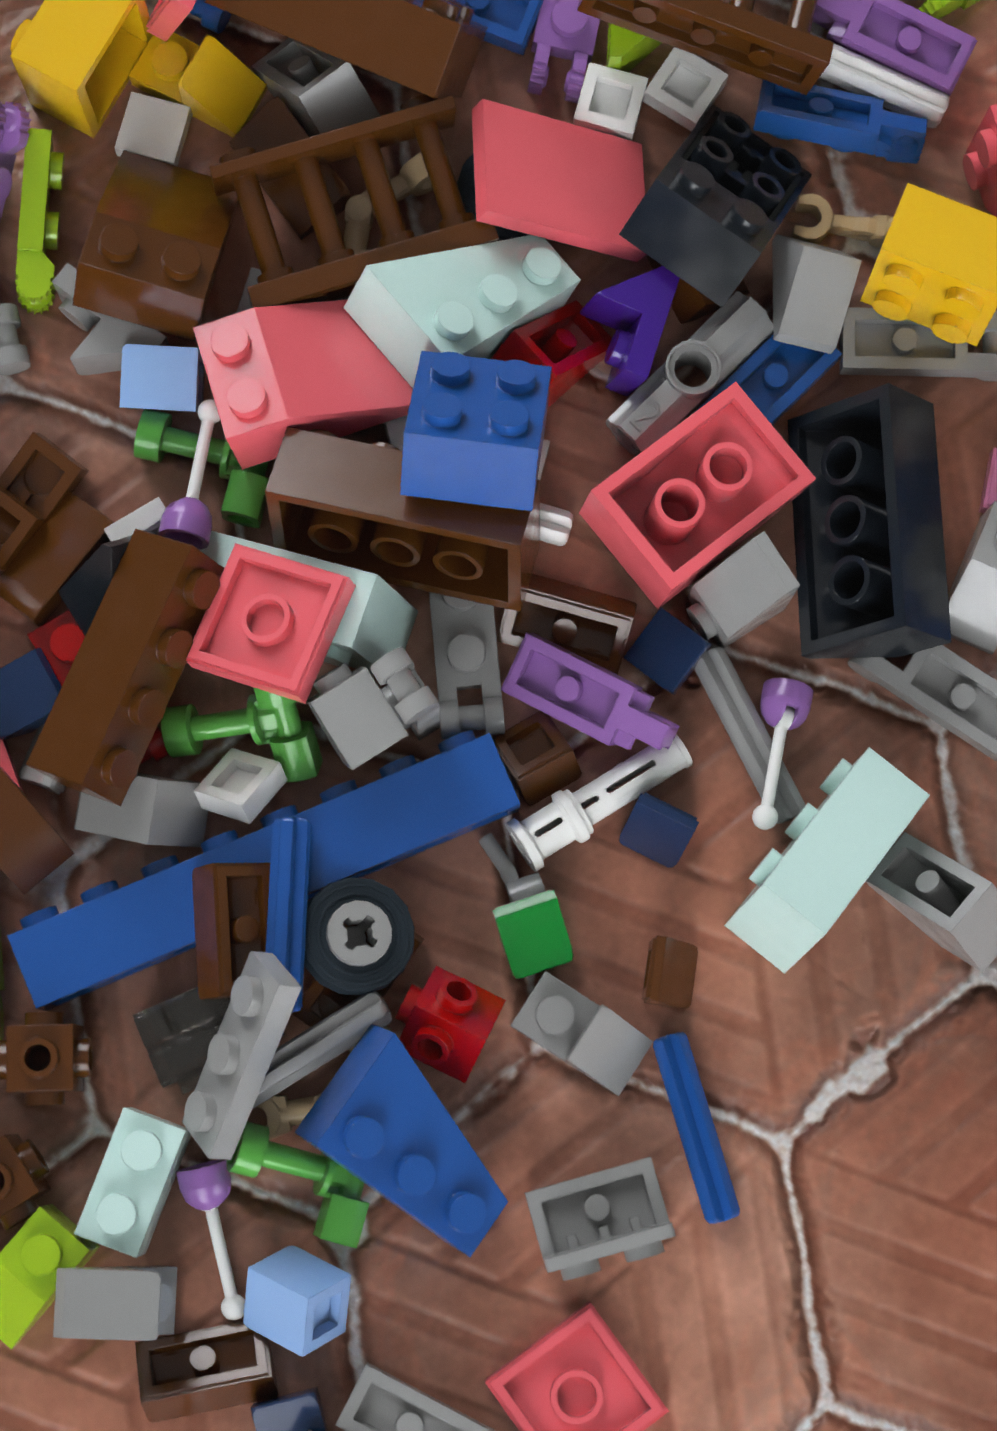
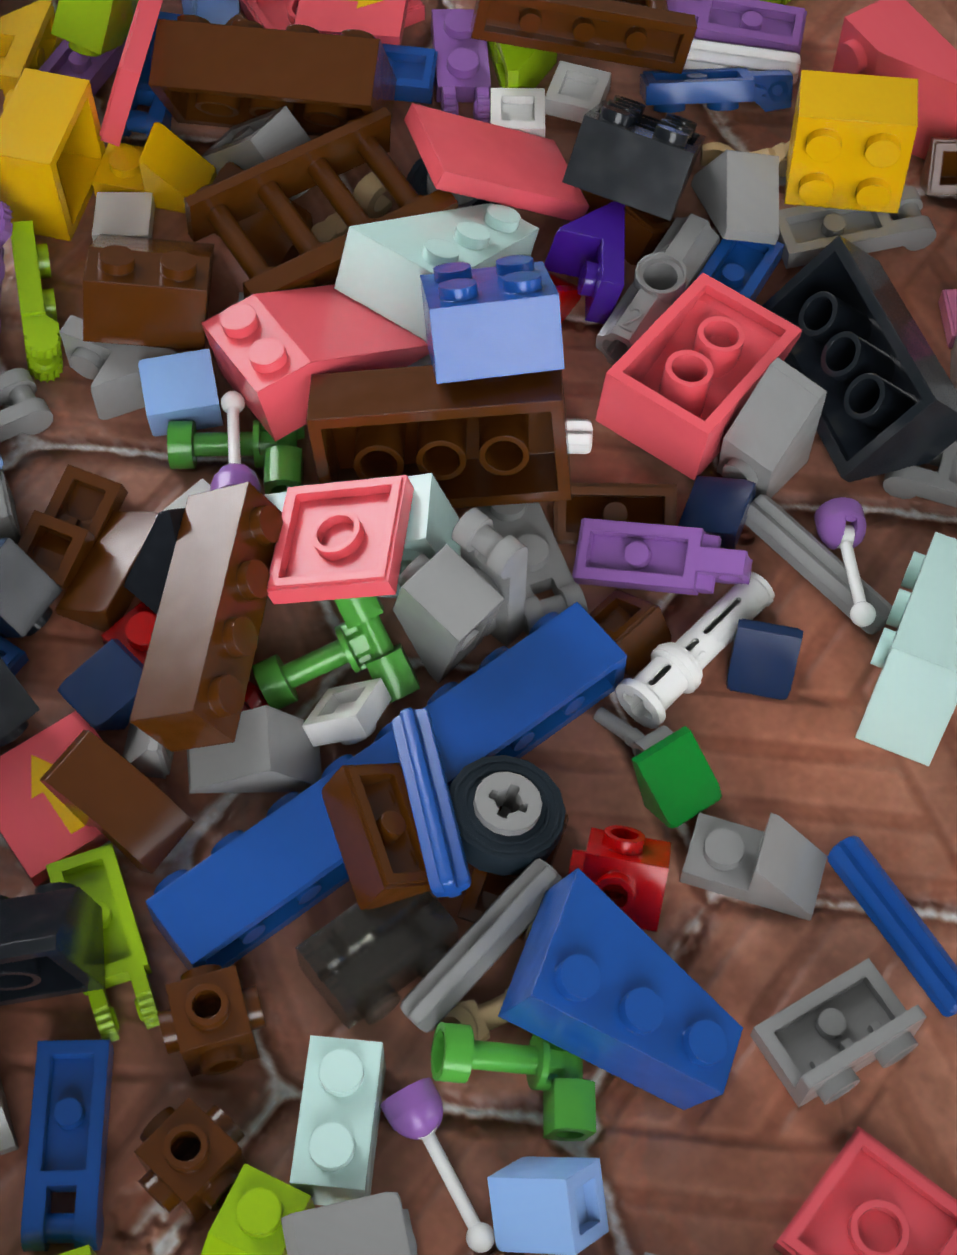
camera: 10 degrees left, 20 degrees down
light grey plate [182,951,302,1160] -> none
reddish brown slope [642,935,698,1009] -> none

